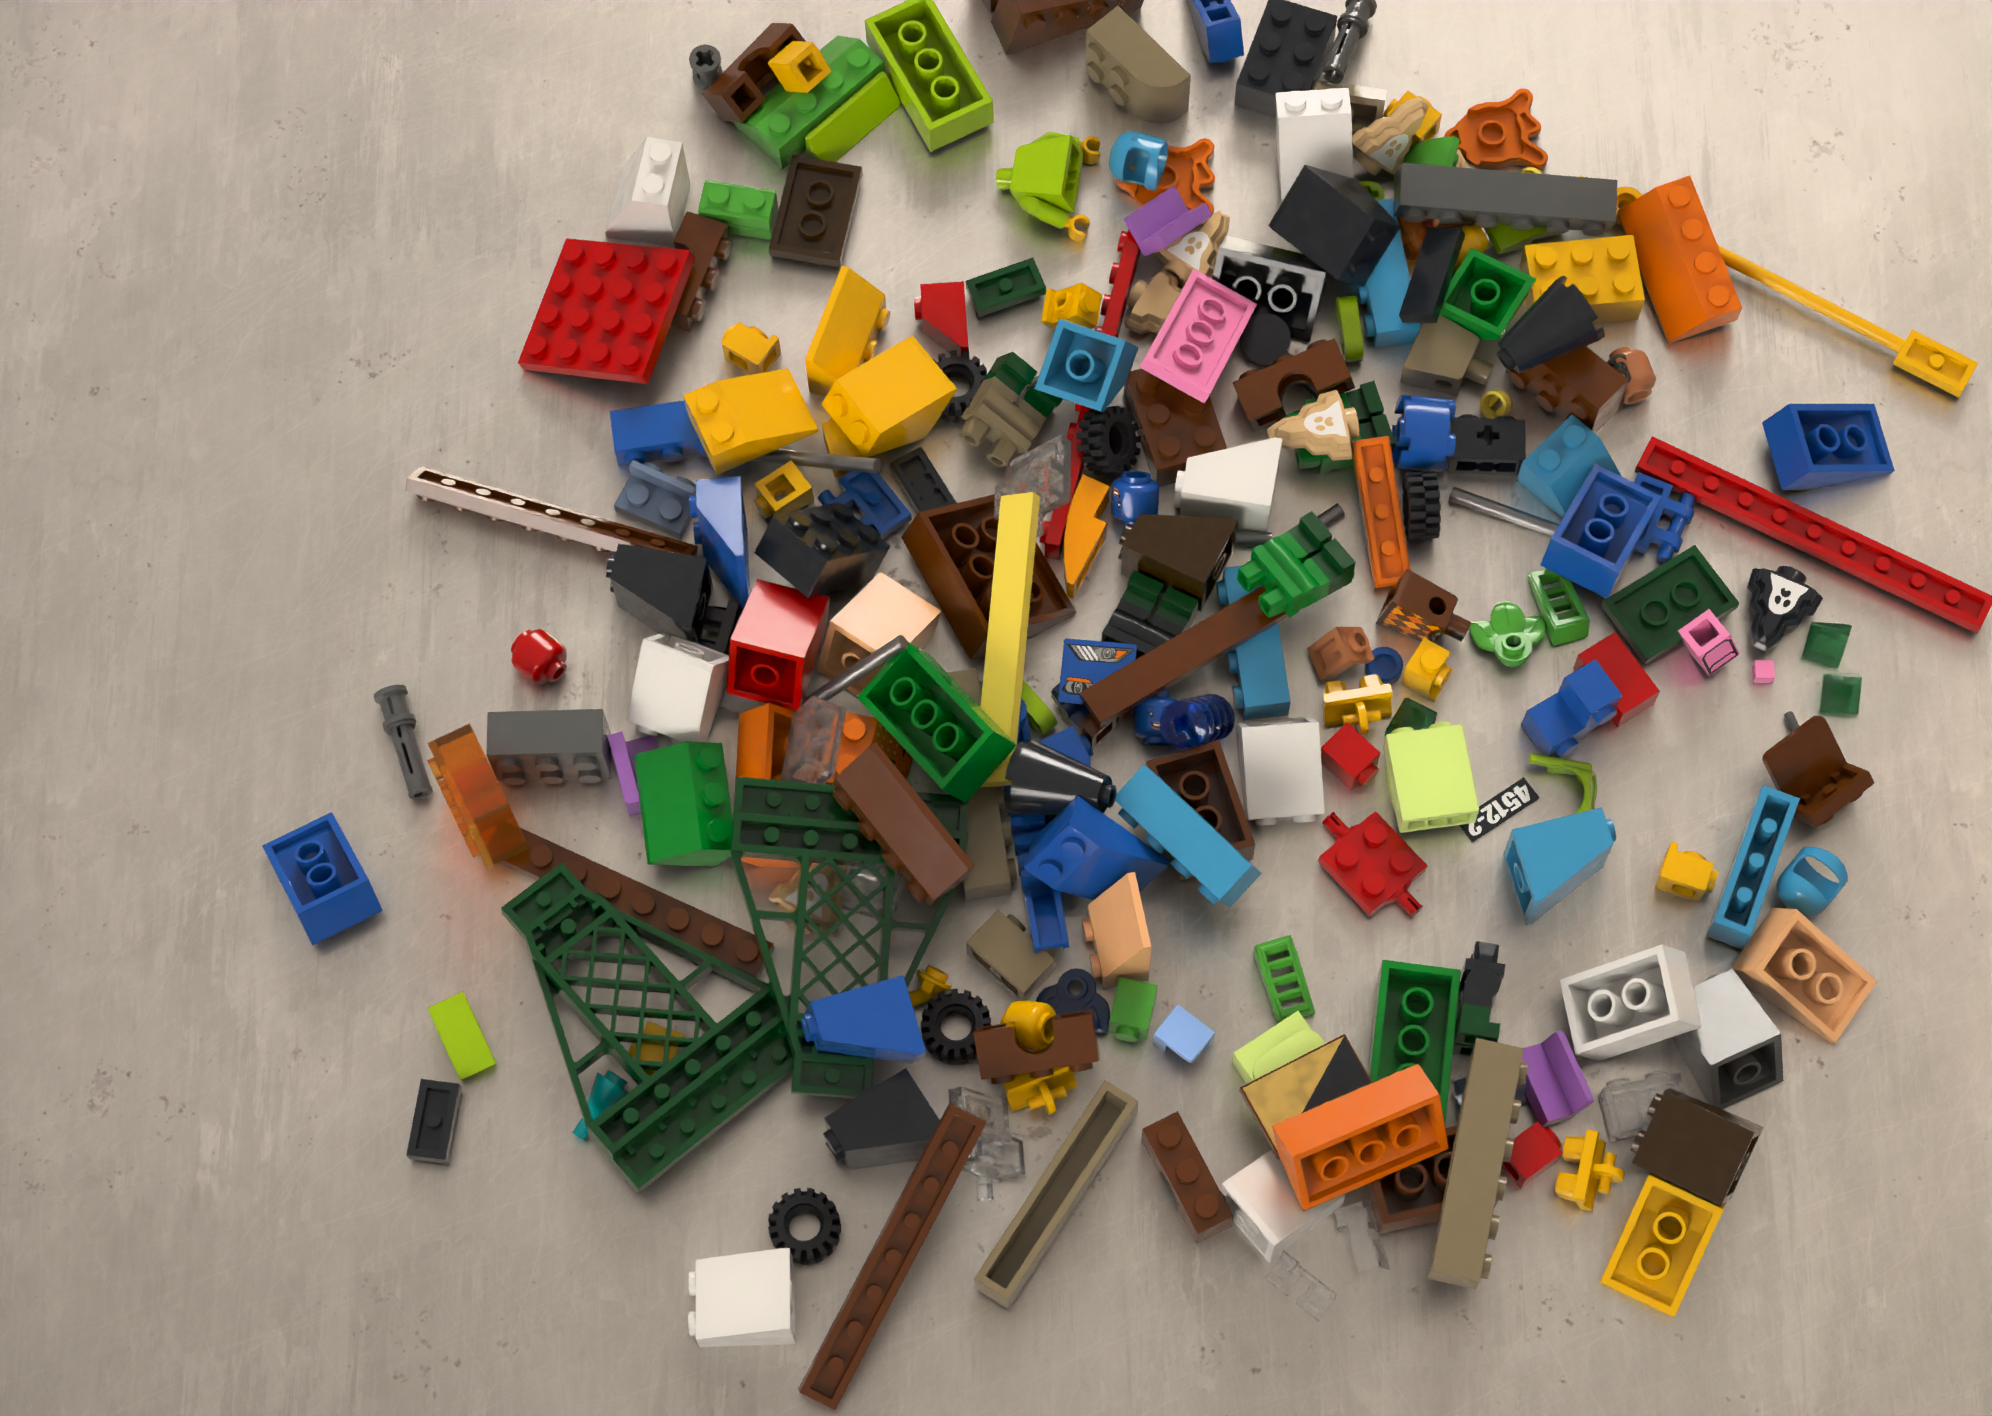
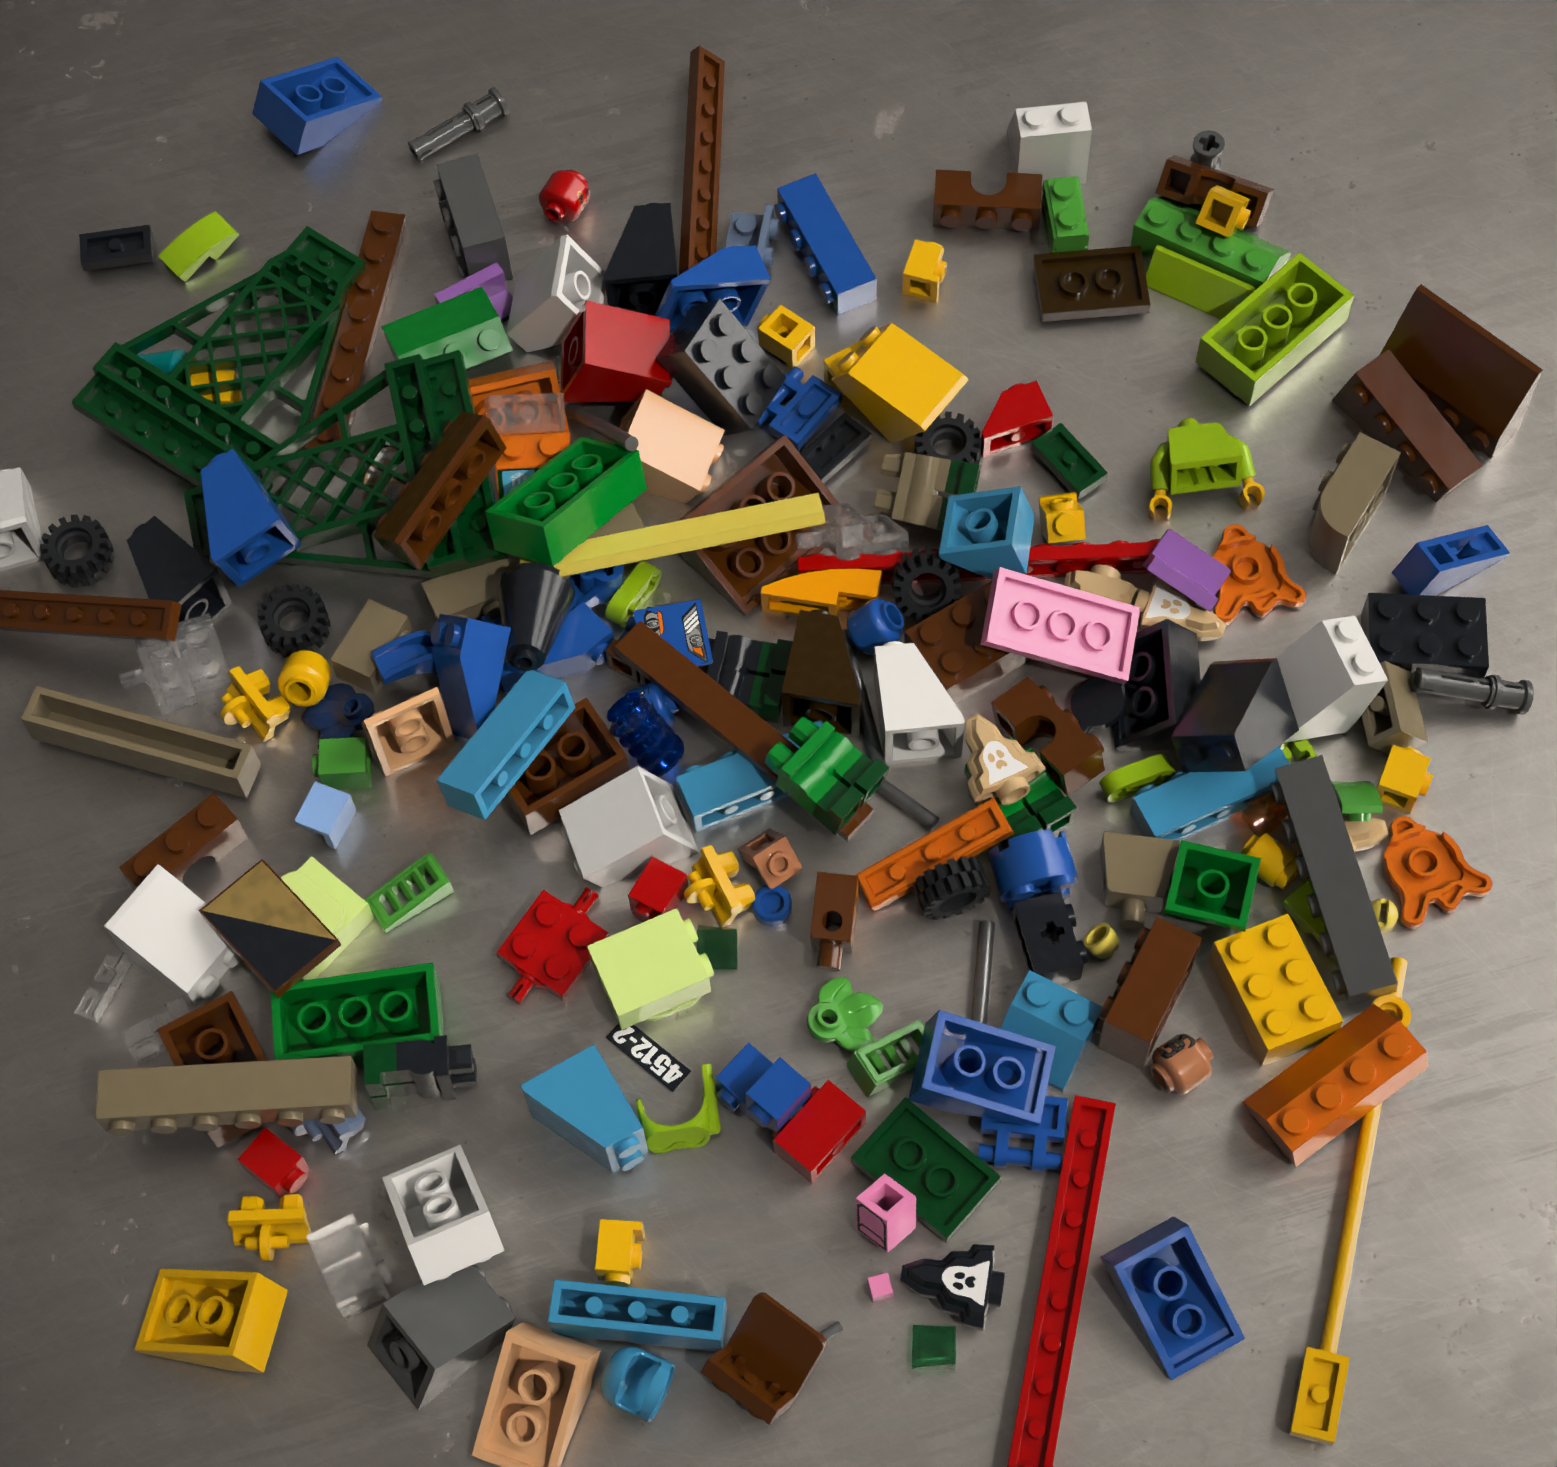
camera: 75 degrees right, 5 degrees down
clear orange brick [427,723,529,868] -> none
red plate [518,238,696,384] -> none
yellow slope [683,368,818,475] -> none
flat silver bar [751,449,881,473] -> none
yellow slope [805,265,890,397] -> none
yellow plate [908,965,952,1007] -> none
reddish brown arch [973,1009,1100,1084] -> none
dark azure helmet [1109,131,1169,191] -> none
orange slope [1272,1064,1449,1211] -> none
tan rock [1352,97,1429,176] -> none
black tile [1399,227,1465,323] -> none
yellow brick [1401,637,1453,702] -> none
black cone [1496,276,1605,373] -> none
medium lavender panel [1522,1031,1594,1127] -> none
dark brown slope [1630,1088,1764,1206] -> none
clear green slope [1819,673,1862,714] -> none

